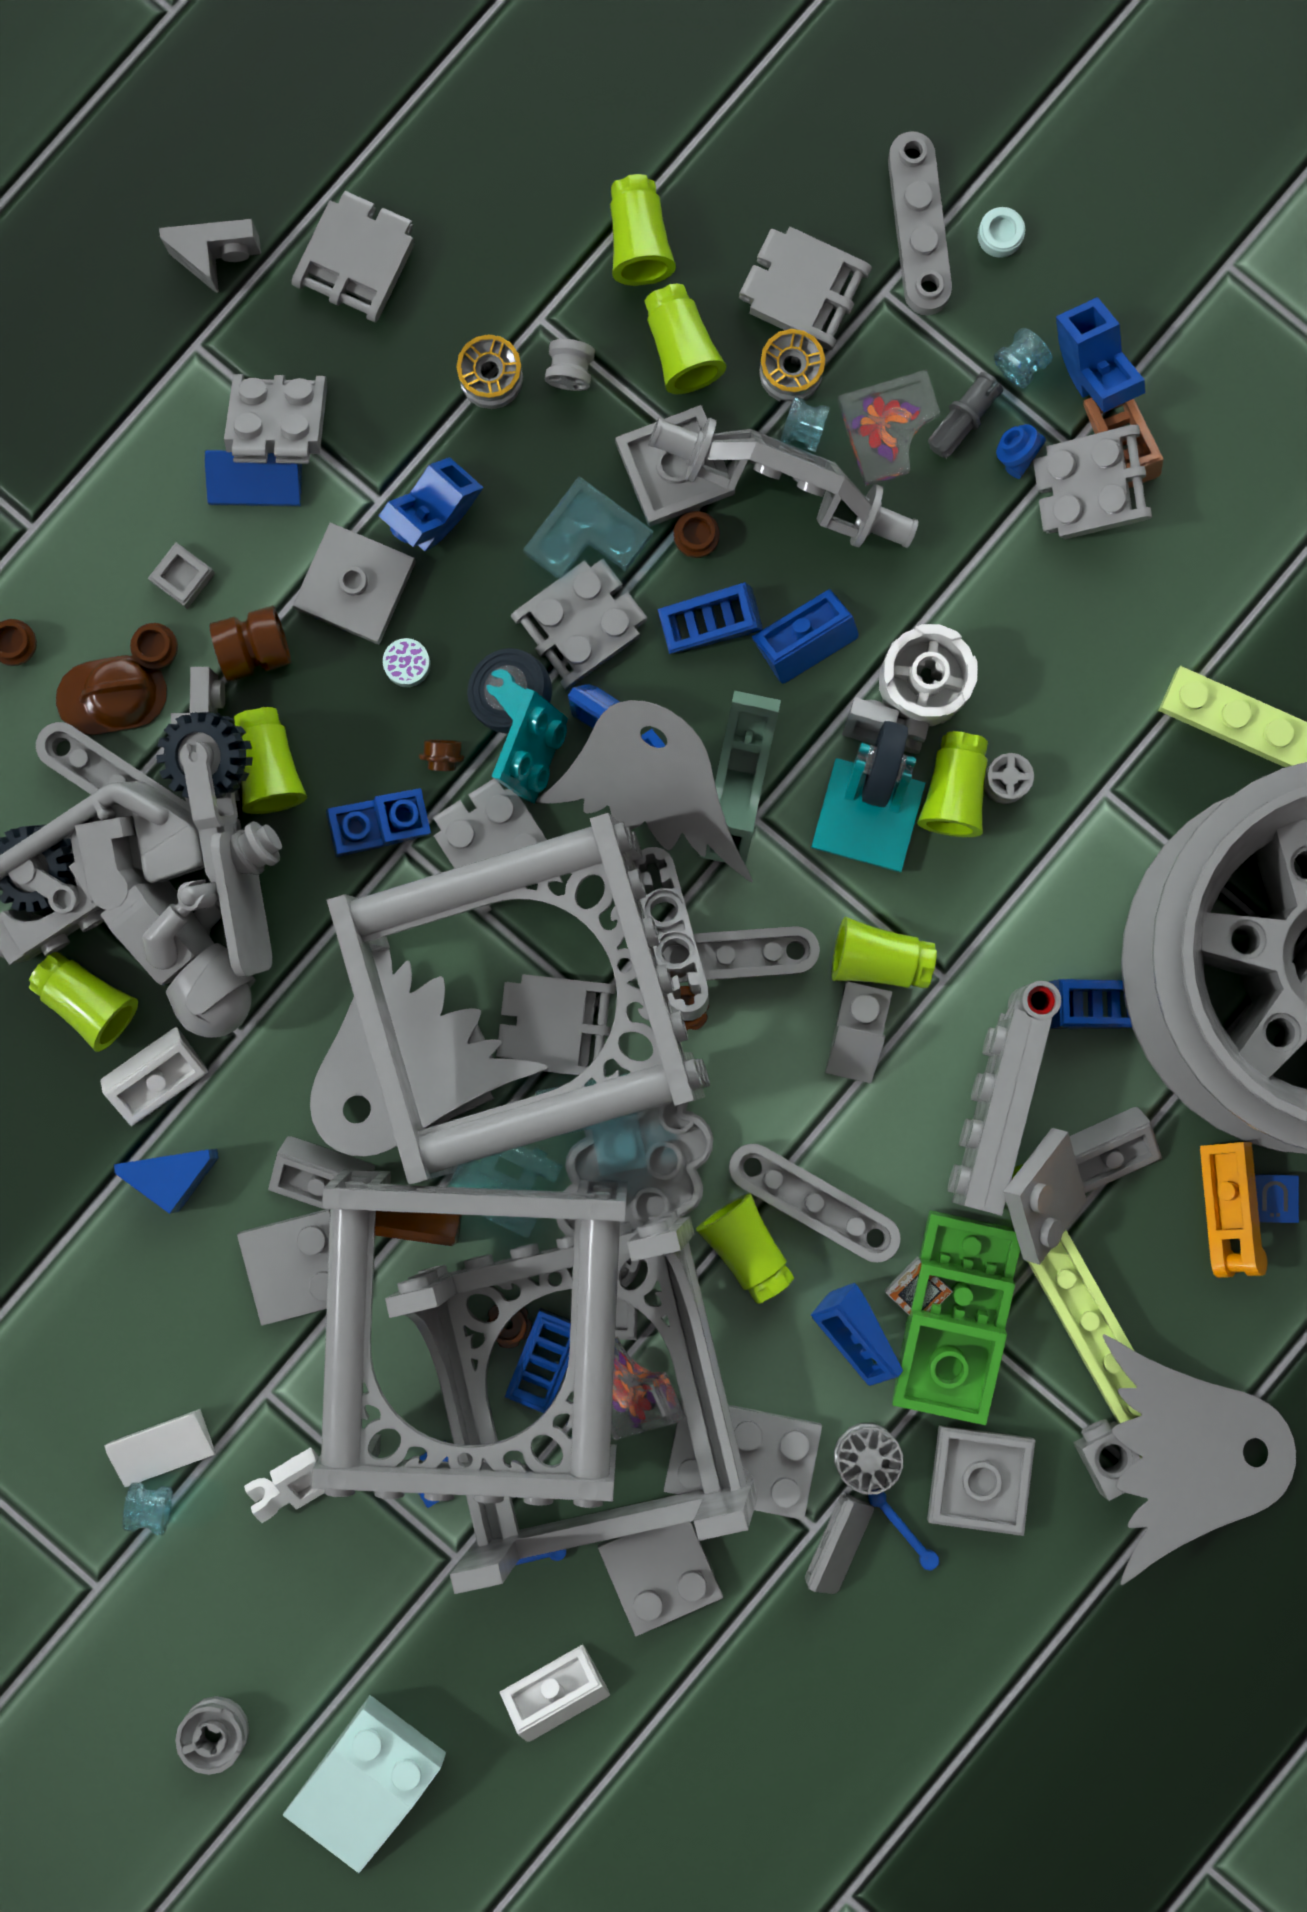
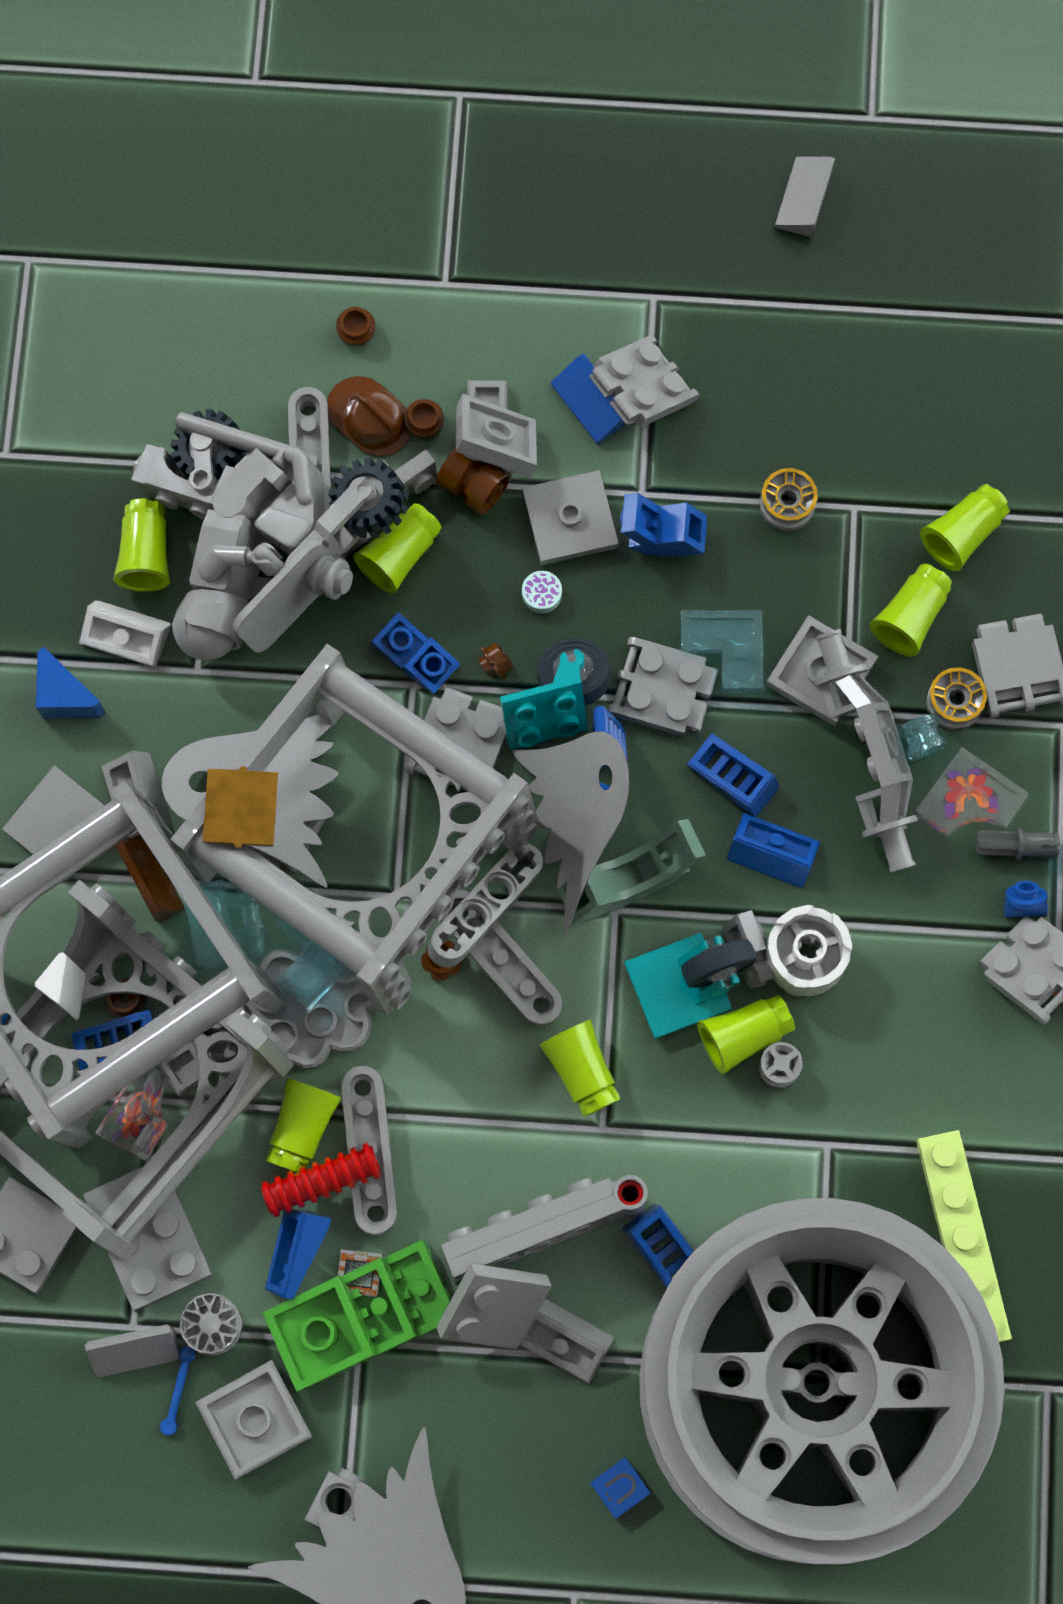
camera: 55 degrees right, 10 degrees down
light grey slope [159,219,261,293] -> none
light grey plate [292,191,415,323] -> none
light grey plate [496,974,616,1076] -> none
light grey wheel [545,339,595,391] -> none
reddish brown plate [674,511,720,558] -> none
light grey slope [825,981,892,1084] -> none
yellowish green plate [1027,1230,1142,1458] -> none
light orange plate [1200,1142,1267,1278] -> none
none -> white slope [35,952,86,1020]
none -> pearl gold piece [203,766,279,849]
none -> red piece [261,1142,381,1218]
none -> light grey plate [456,394,537,477]
none -> light grey slope [775,157,835,238]

